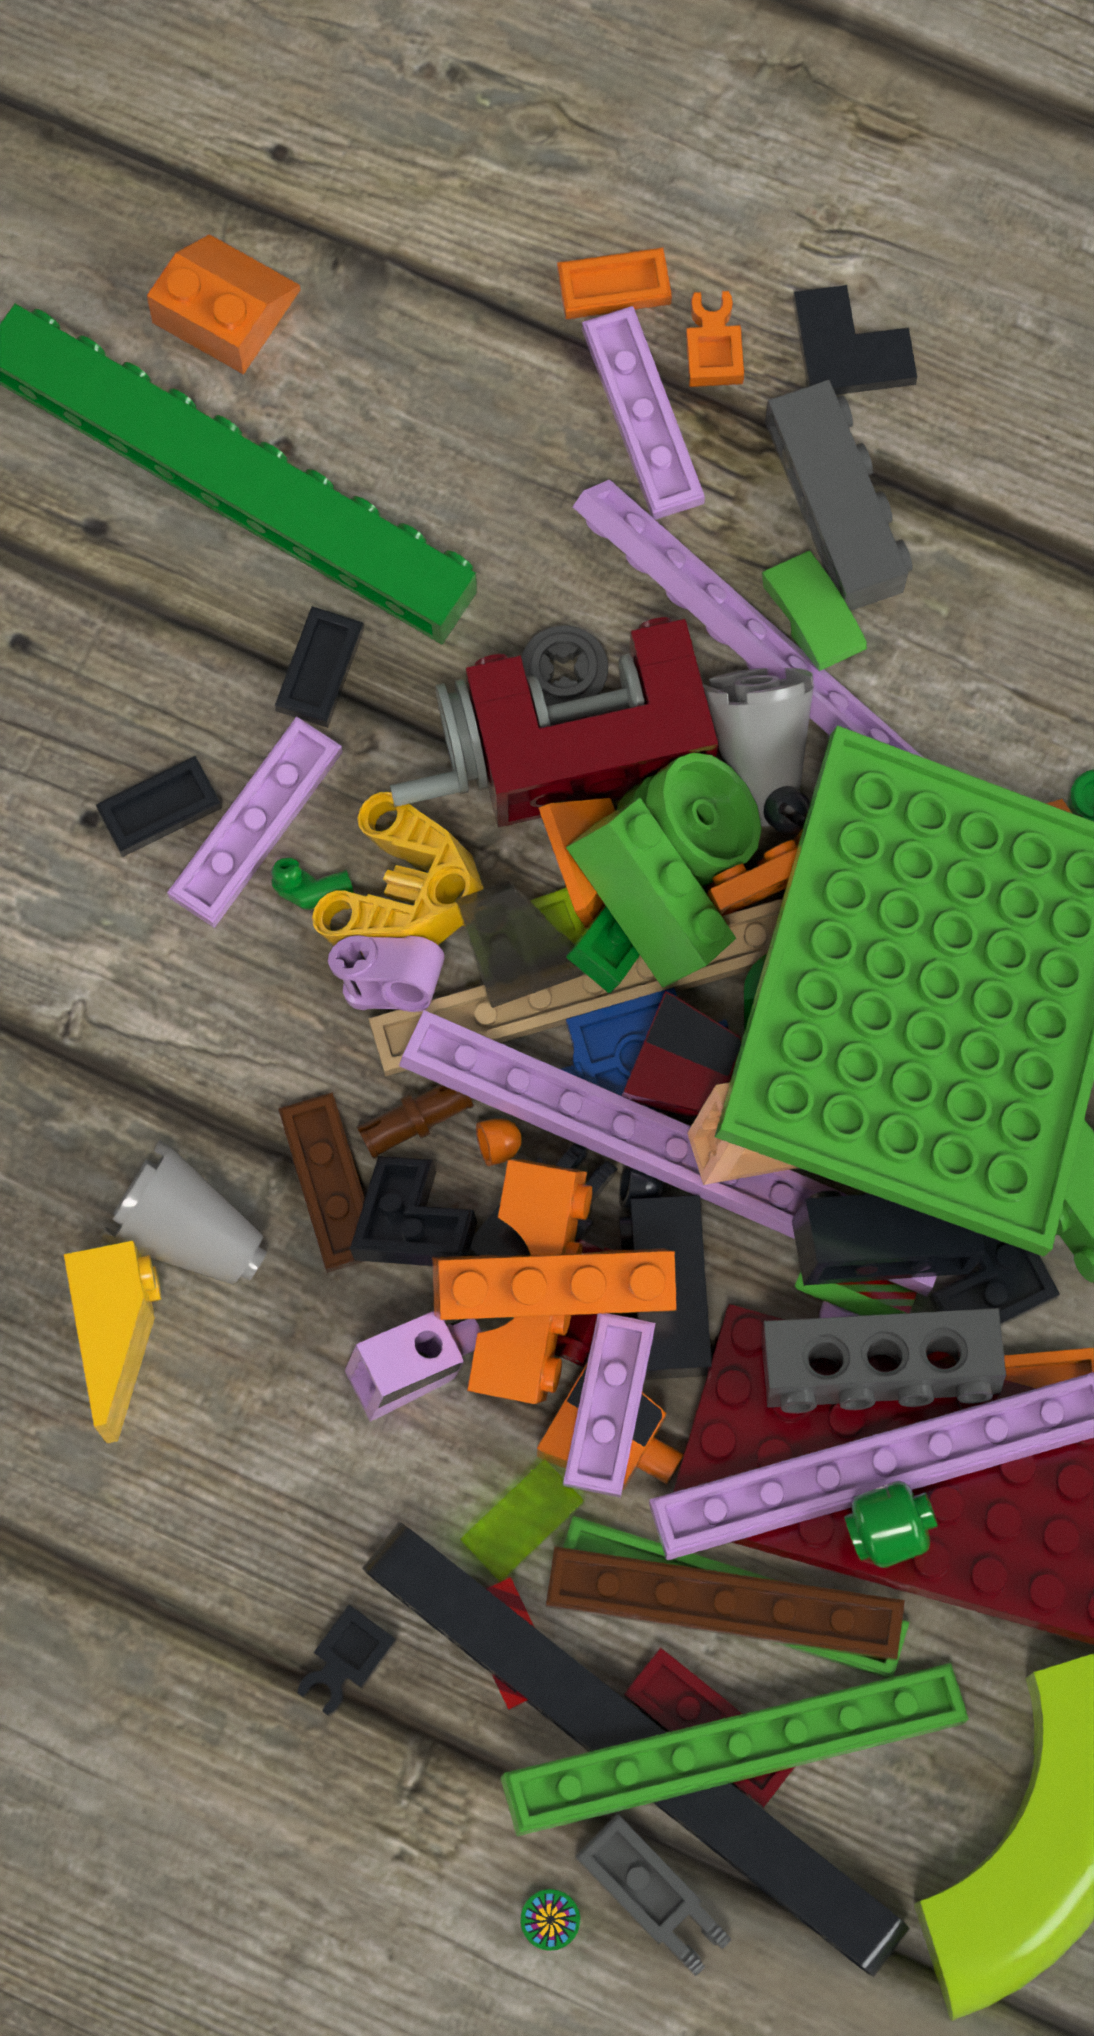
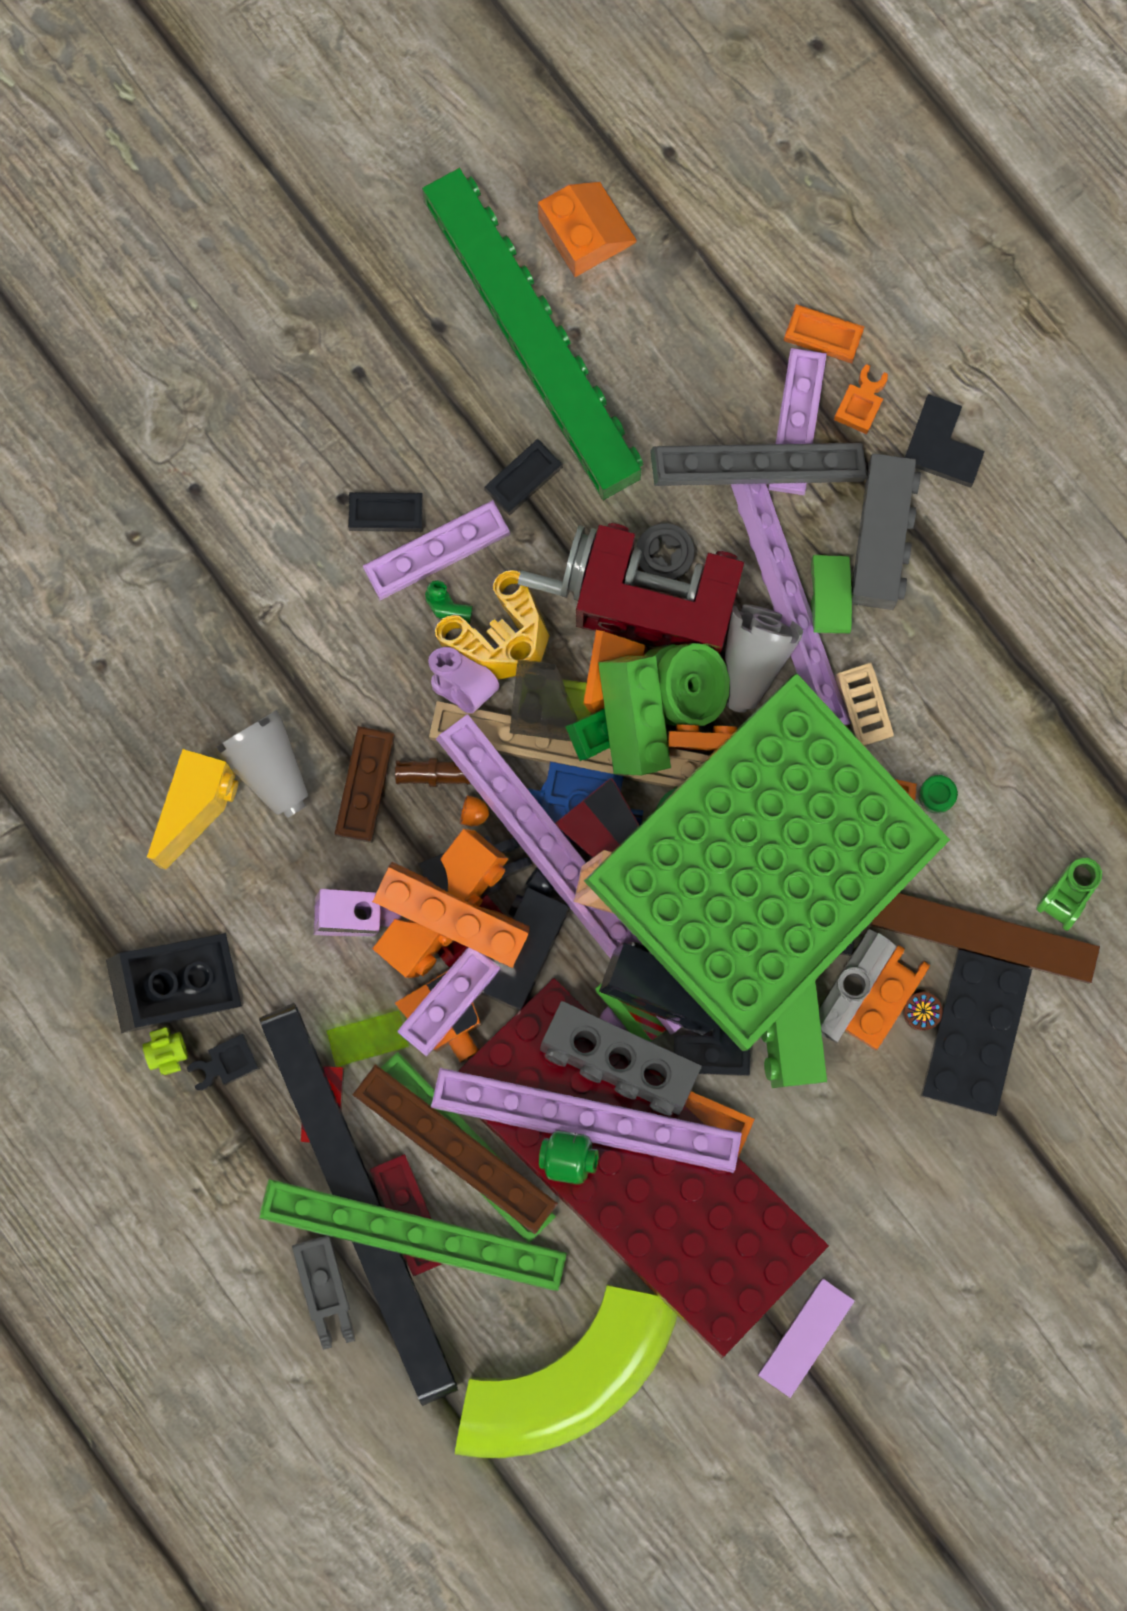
camera: 30 degrees right, 5 degrees up
black tile [350,1156,478,1266] -> none
tile [520,1889,580,1951] -> none
black hinge [763,786,811,836] -> none
none -> black slope [106,933,242,1034]
none -> lime gear [142,1027,188,1076]
none -> dark grey tile [650,443,867,486]
none -> tan slope [835,663,894,746]

